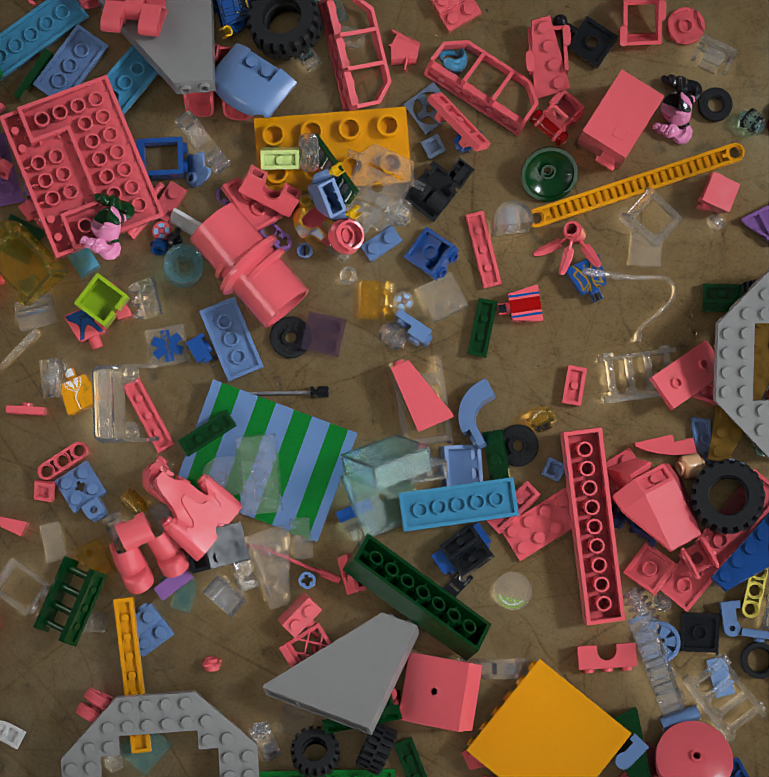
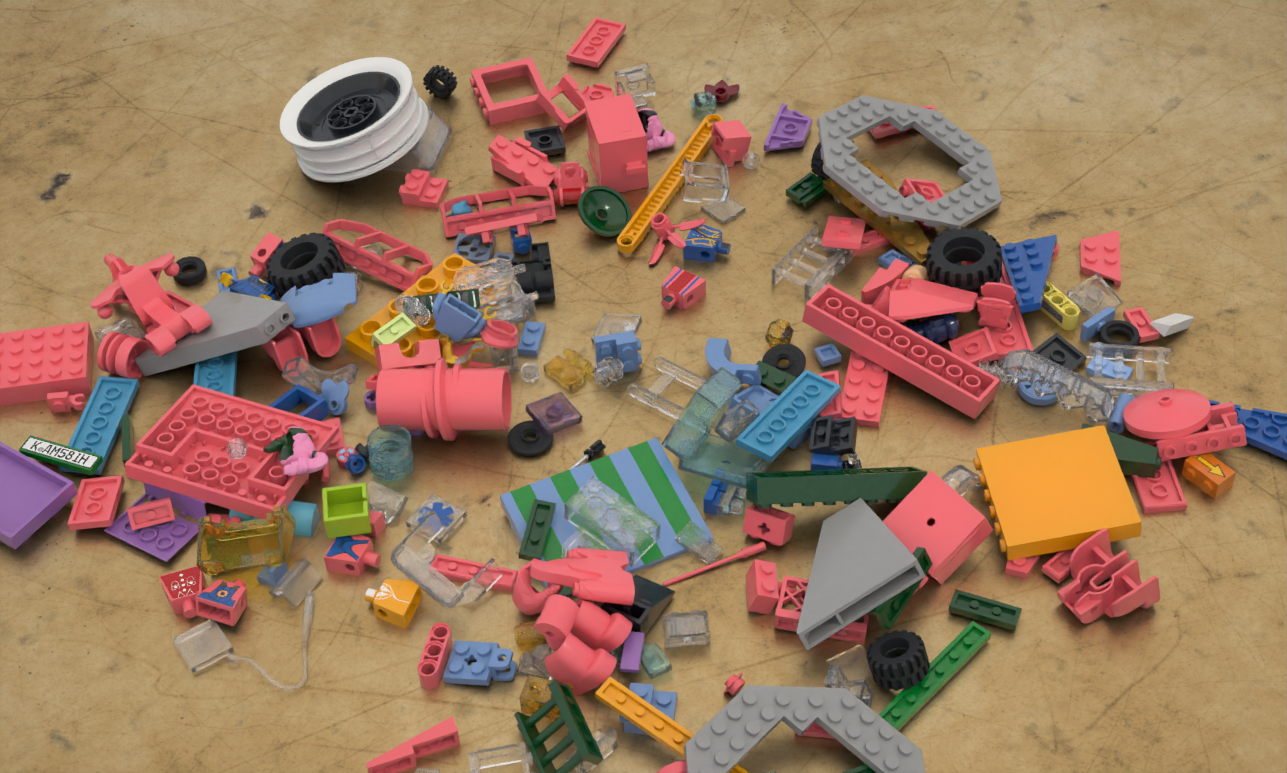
camera: 45 degrees left, 40 degrees down
coral plate [6,402,47,416] -> none
medium blue plate [33,24,109,96] -> none
coral plate [34,479,55,502] -> none
clear slope [39,358,67,399] -> none
clear tile [40,521,67,563] -> none
white slope [169,208,202,236] -> none
blue brick [186,333,213,365] -> none
medium blue plate [199,296,264,382] -> none
clear panel [232,558,259,591] -> none
clear wedge [244,525,290,610] -> none
medium blue bush [298,572,316,589] -> none
black tyre [356,723,398,775] -> none
coral piece [389,29,421,72] -> none
coral slope [391,359,454,432] -> none
clear tile [395,291,414,311] -> none
blue plate [404,226,459,281] -> none
coral tile [465,211,502,289] -> none
dark green plate [468,298,498,358] -> none
clear brick [491,200,534,237] -> none
clear tile [494,572,532,610] -> none
coral plate [561,365,587,406] -> none
coral arch [576,642,637,673] -> none
clear piece [582,268,677,342] -> none
medium blue leg [615,734,649,770] -> none
black tyre [698,87,733,122] -> none
medium blue leg [718,599,741,637] -> none
none -> clear plate [226,438,248,460]

